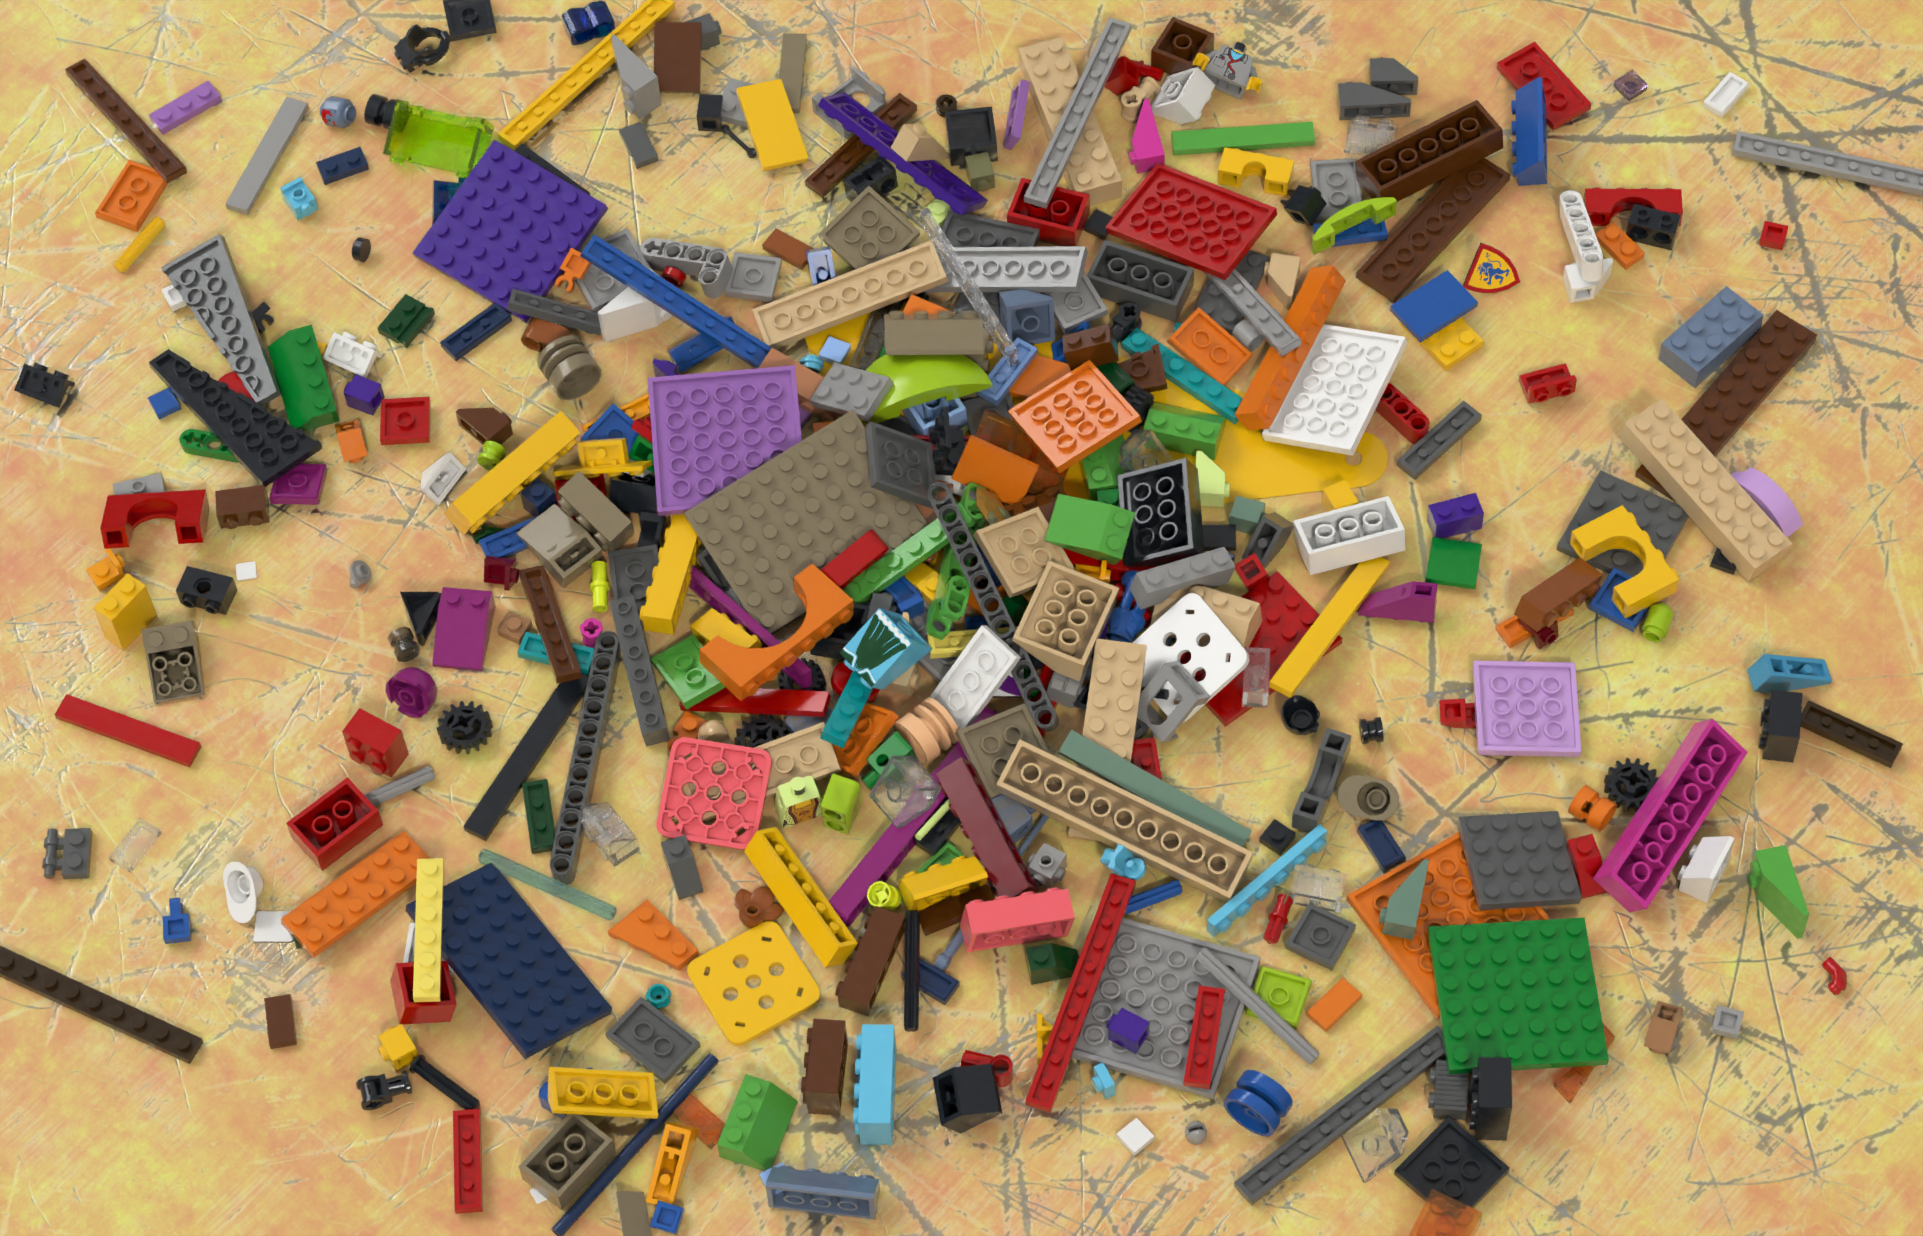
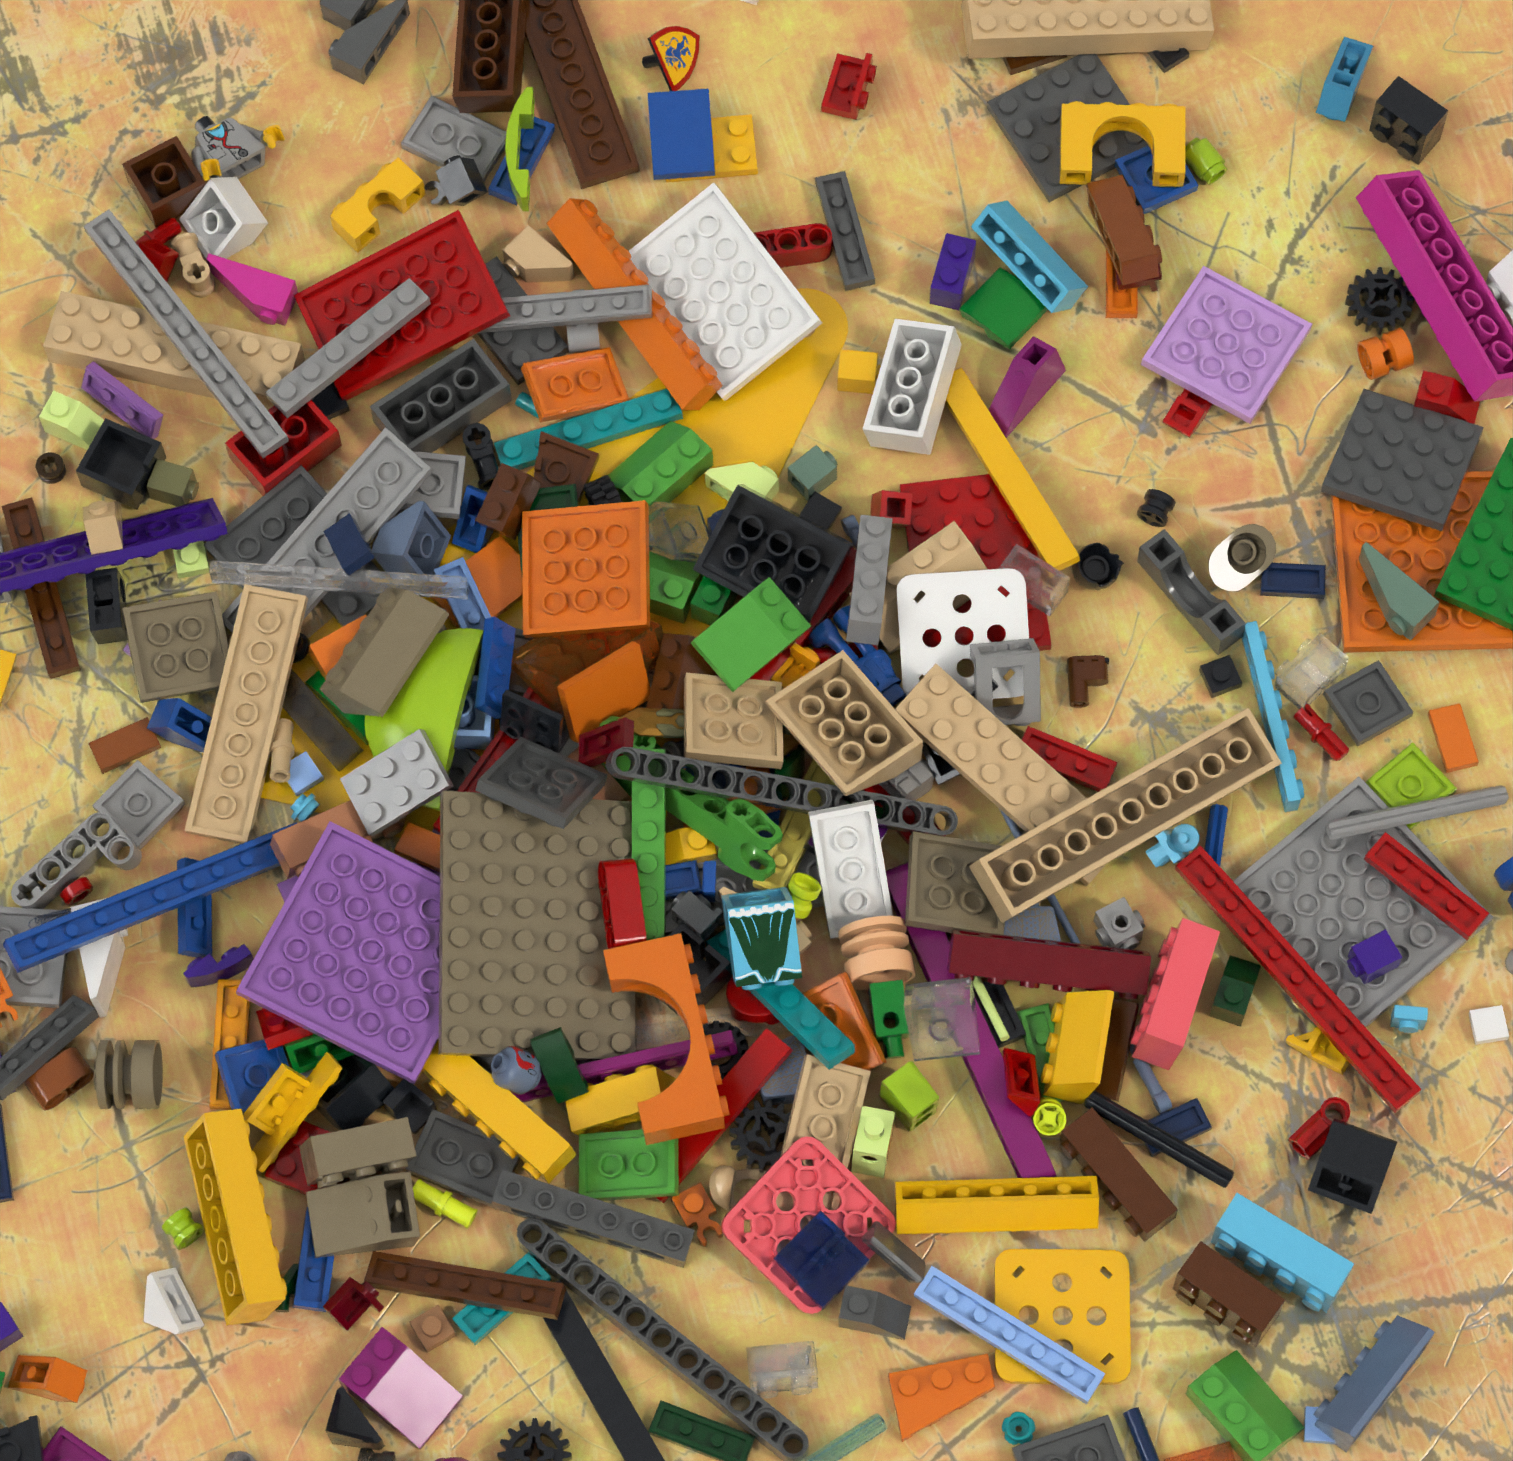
camera: 60 degrees left, 10 degrees up
red plate [380,397,431,445] -> none
reddish brown slope [456,407,513,445] -> none
dark blue brick [520,478,558,517] -> none
dark pink bush [580,618,603,649] -> none
dark orange plate [735,886,784,928] -> none
sand green tile [1058,730,1252,847] -> none
bright green tile [1172,122,1315,155] -> none
dark grey slope [1242,512,1294,569] -> none
clear slope [1344,115,1398,156] -> none
dark brown plate [1800,700,1903,768] -> none
none -> yellowish green slope [39,390,104,450]
none -> light grey plate [266,278,431,418]
none -> tan pin [269,718,295,783]
none -> dark blue tile [323,513,375,576]
none -> blue plate [475,616,516,719]
none -> sand blue head [491,1046,542,1094]
none -> dark green slope [530,1027,589,1104]
none -> dark red plate [578,717,634,767]
none -> clear blue slope [774,1211,870,1310]
none -> neon yellow wheel [788,873,822,919]
none -> dark grey slope [861,1221,926,1283]
none -> light blue plate [914,1266,1105,1404]
none -> medium azure brick [971,201,1088,313]
none -> red slope [1003,1048,1040,1117]
none -> reddish brown piece [1067,655,1109,708]

